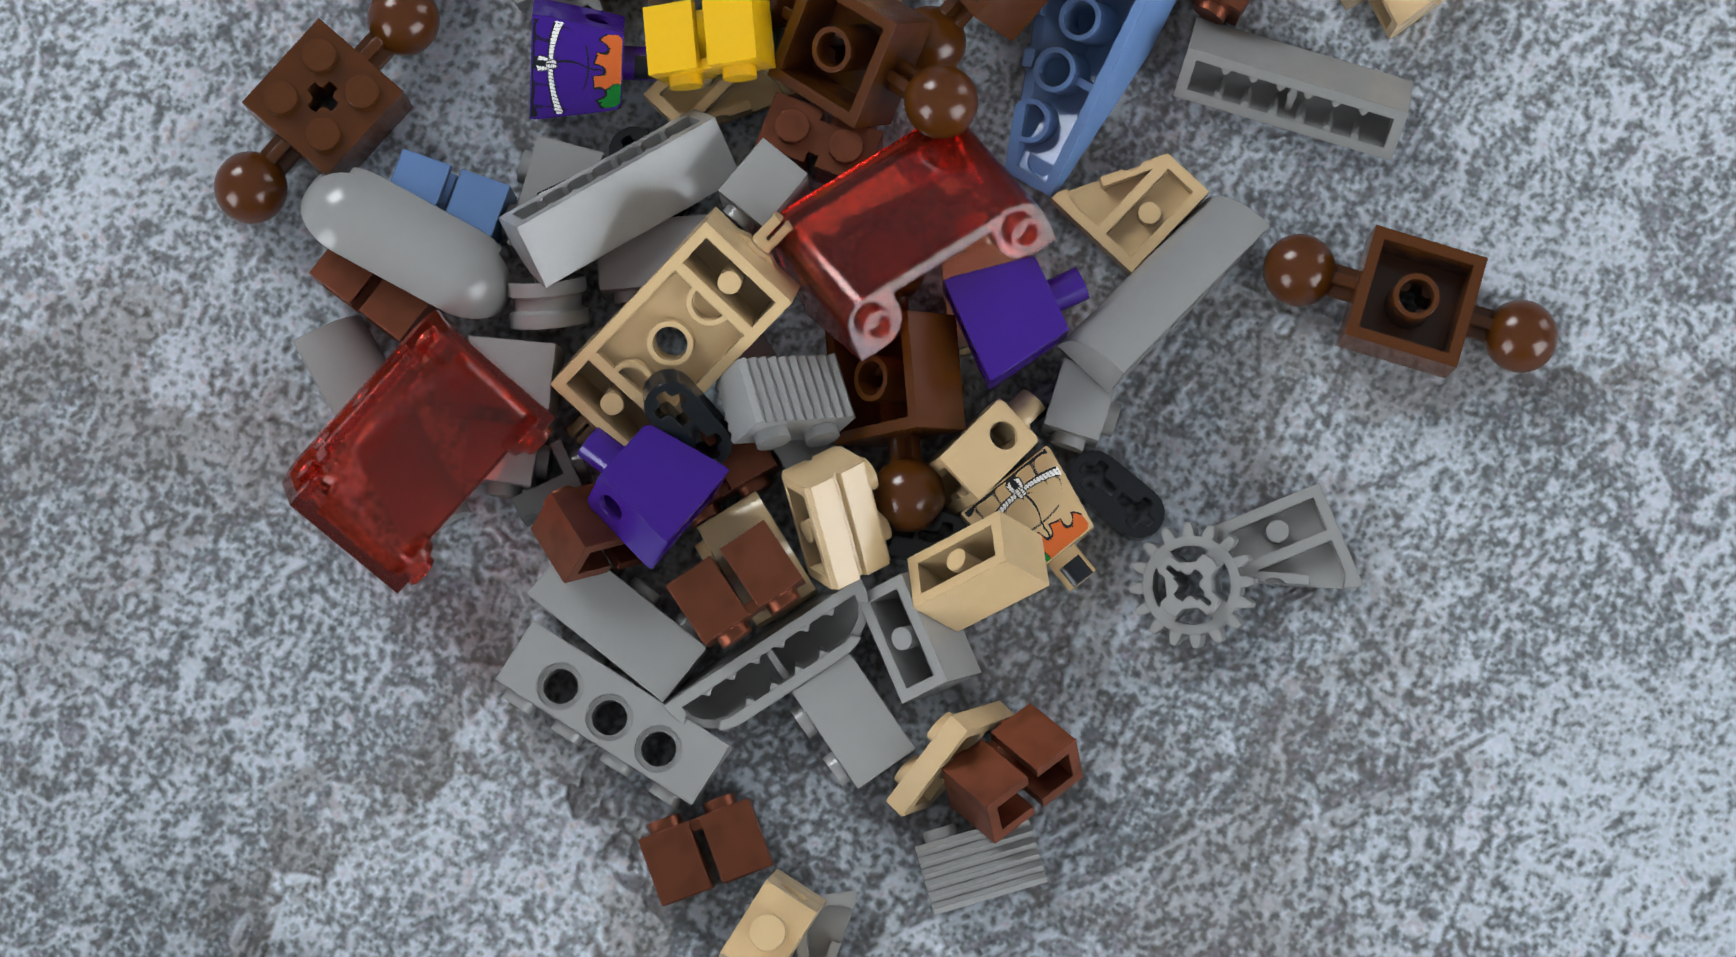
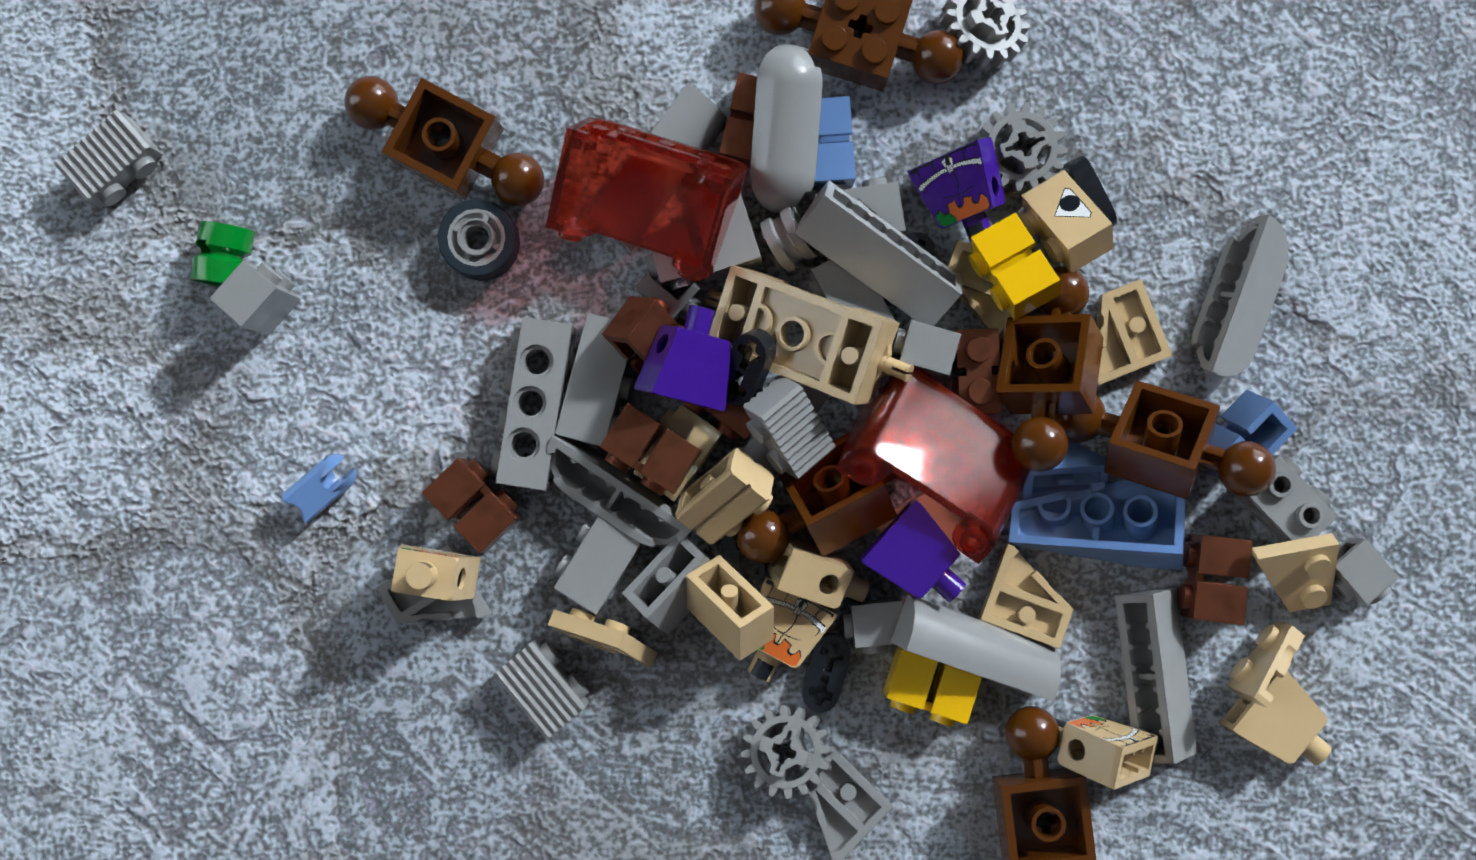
camera: 65 degrees right, 5 degrees up
copper piece [941,703,1083,844] -> none
none -> reddish brown brick [344,76,544,206]
none -> wheel [437,199,520,281]
none -> yellow piece [882,646,982,727]
none -> medium blue slope [1021,440,1108,500]
none -> tan torso [1055,715,1158,790]

